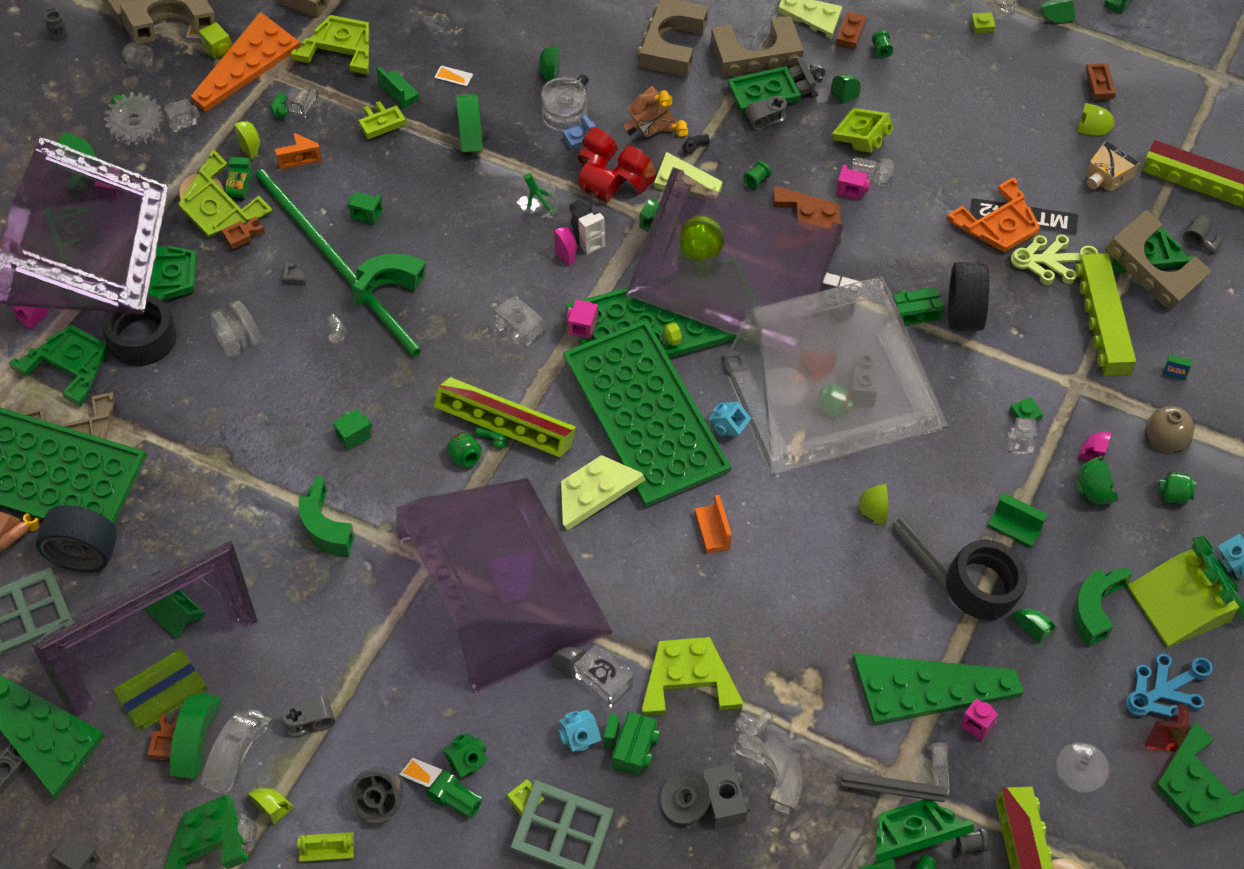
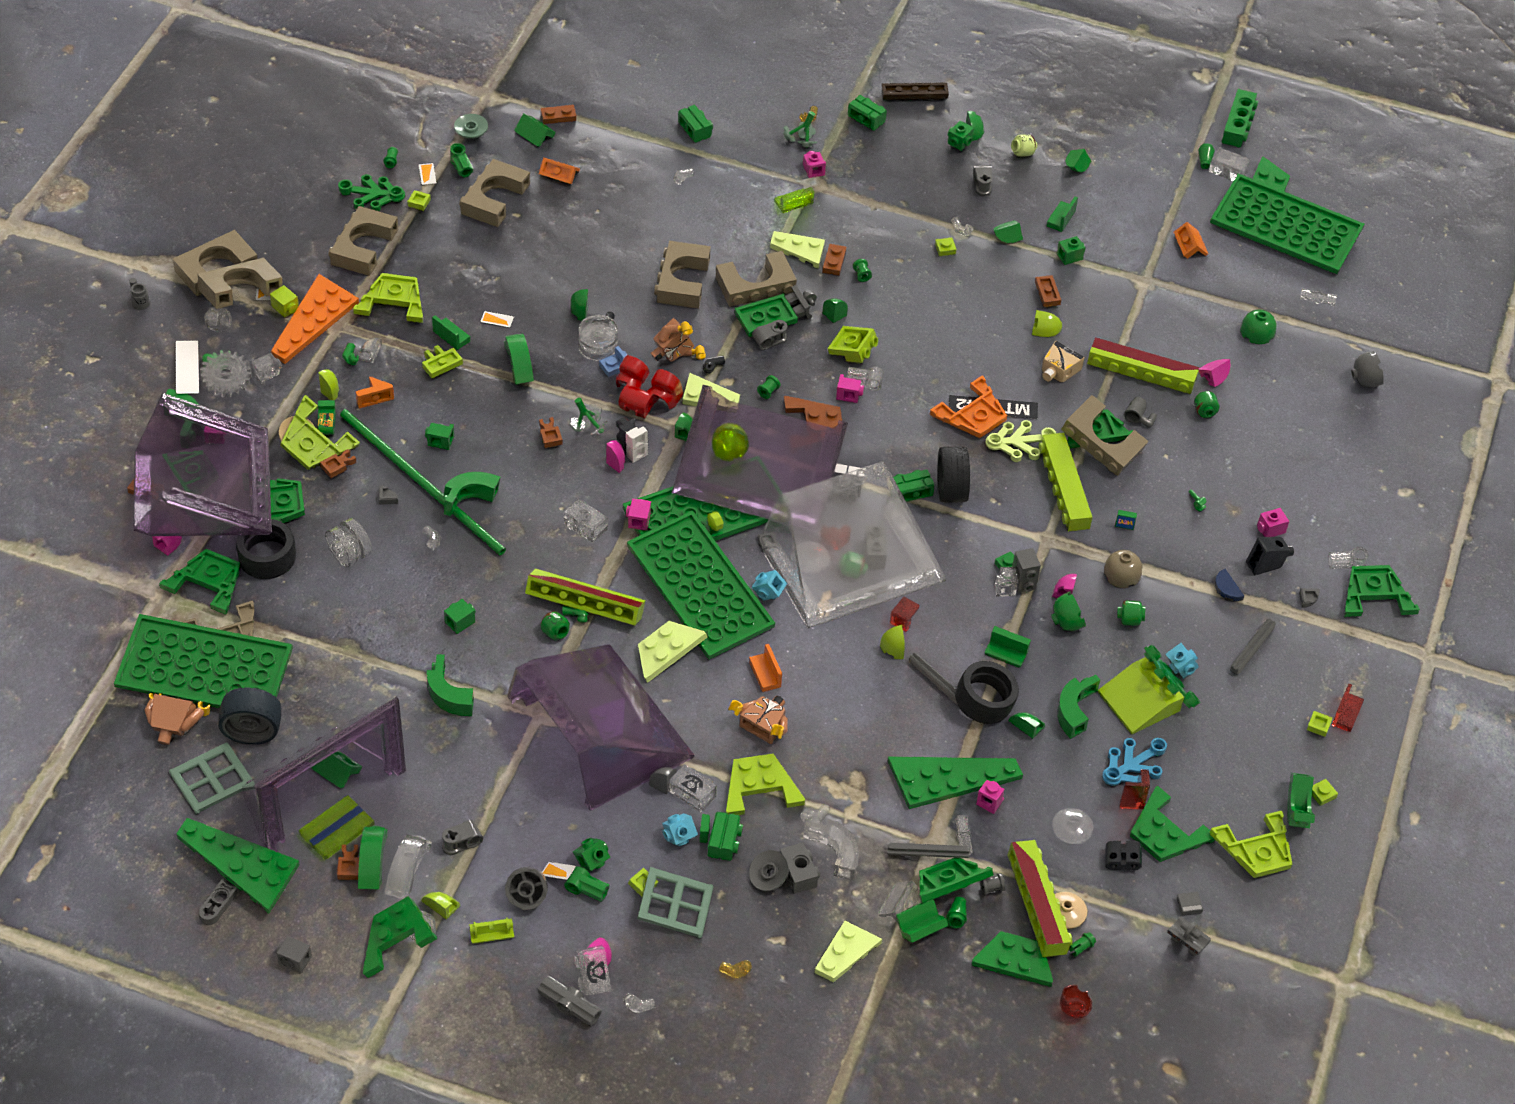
camera: 10 degrees left, 5 degrees down
none -> white sticker [176,341,199,394]
none -> dark orange plate [539,417,563,448]
none -> nougat torso [728,696,788,744]
none -> clear red panel [890,597,920,632]
none -> dark grey brick [1011,548,1041,593]
none -> green brick [1057,236,1086,265]
none -> black piece [1105,841,1142,870]

